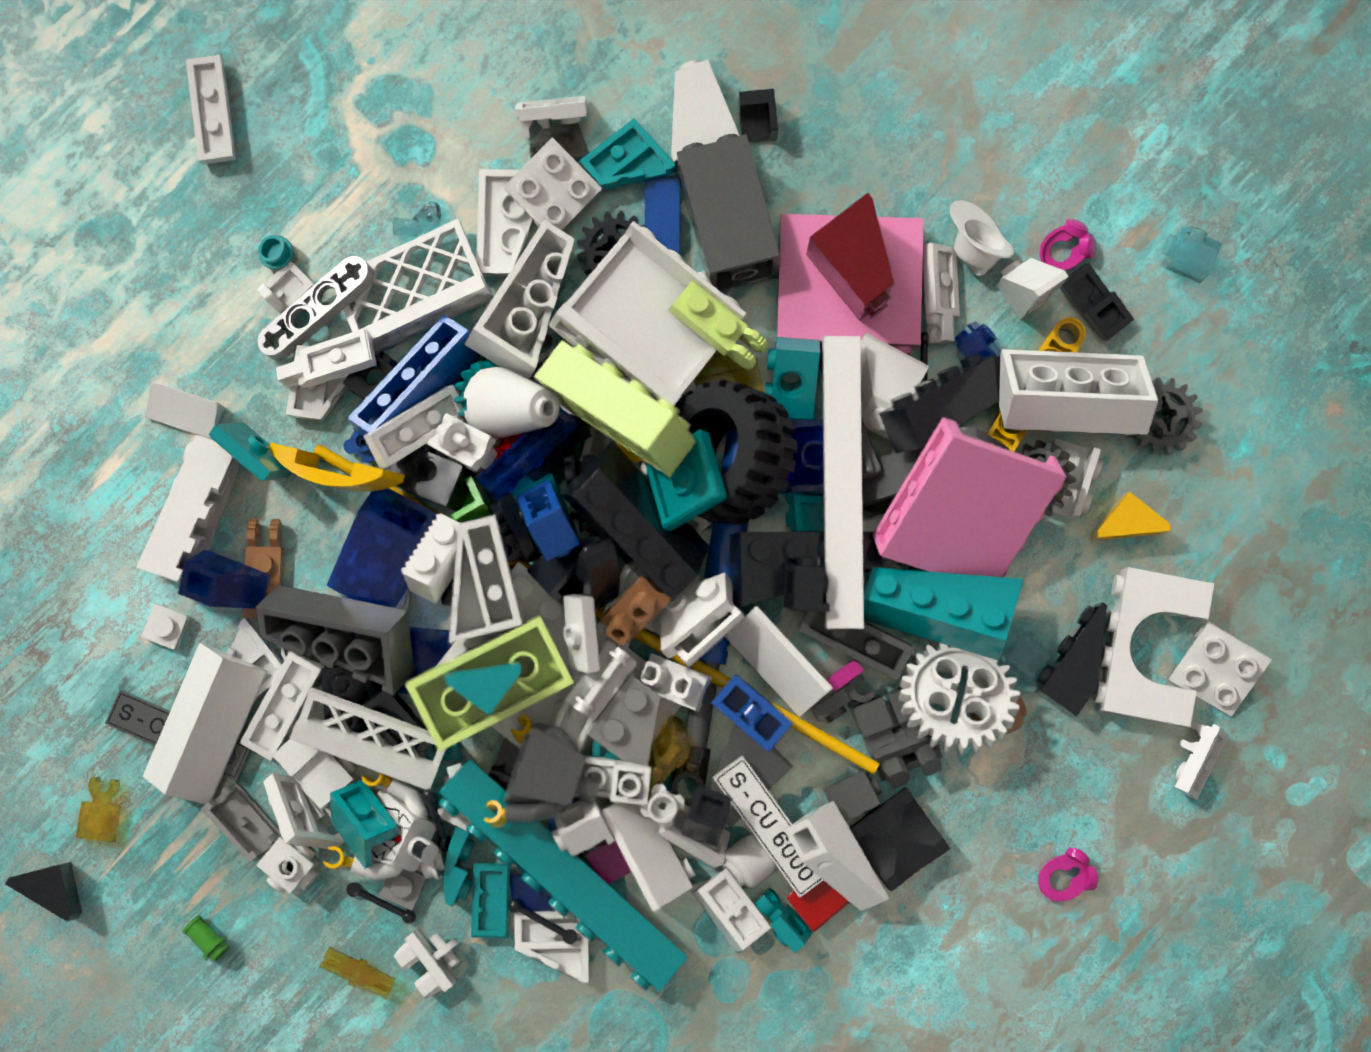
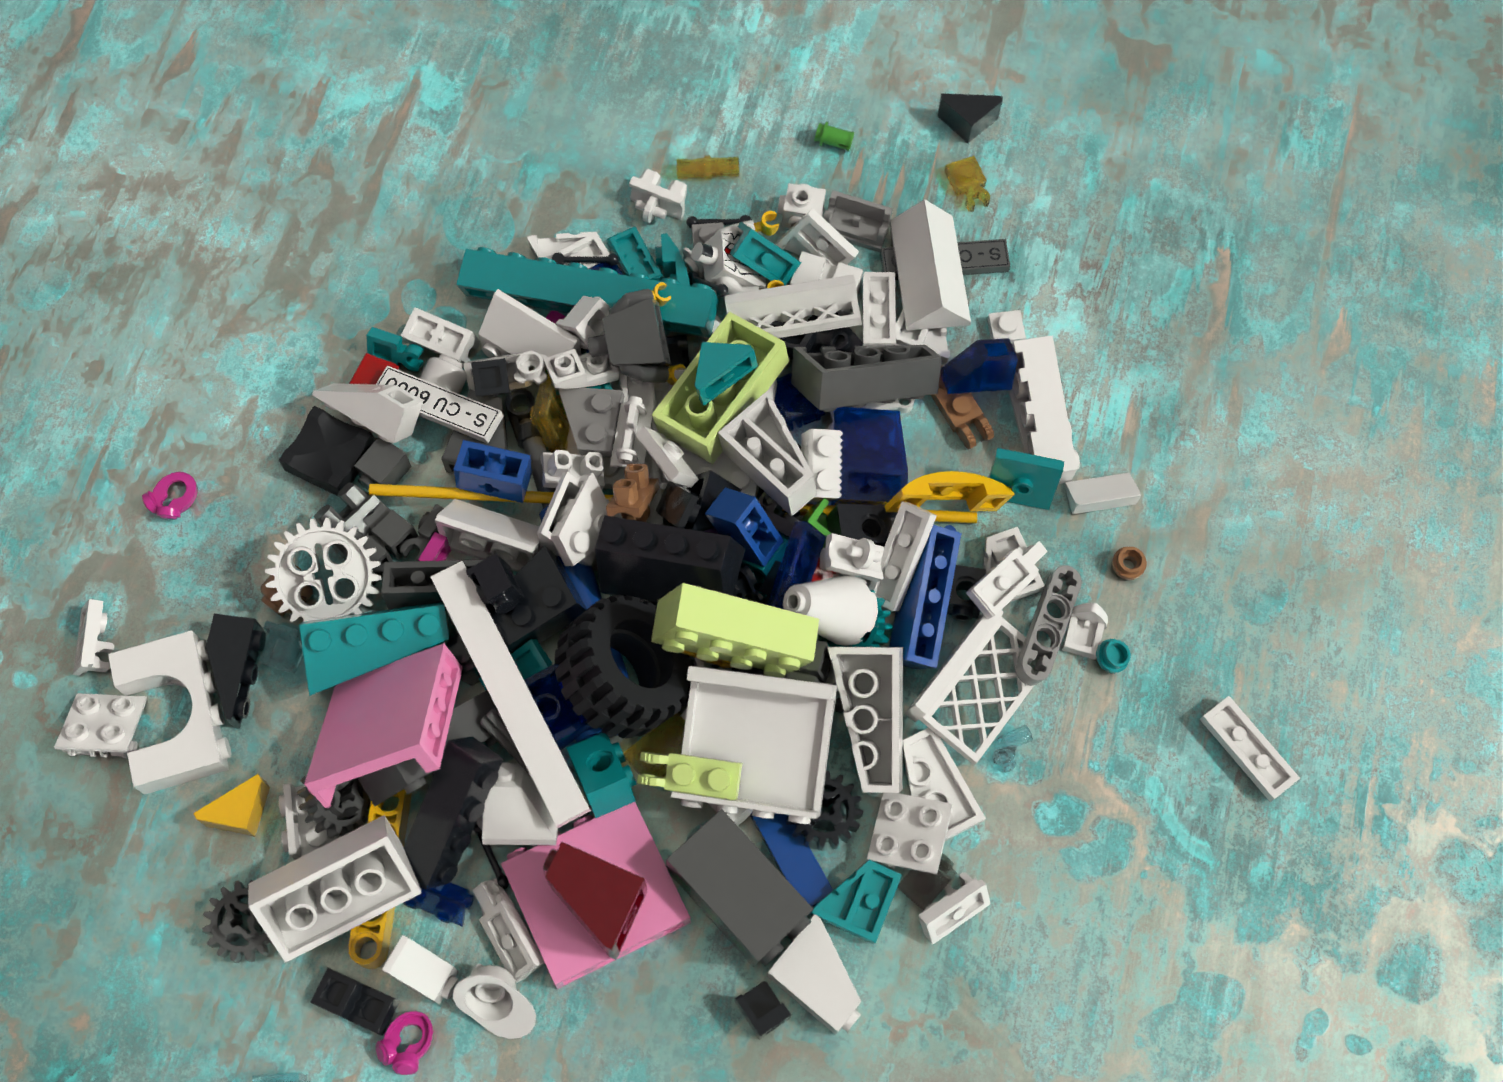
camera: 145 degrees right, 15 degrees down
teal plate [645,430,727,531] -> none
none -> medium nougat plate [1112,547,1147,580]

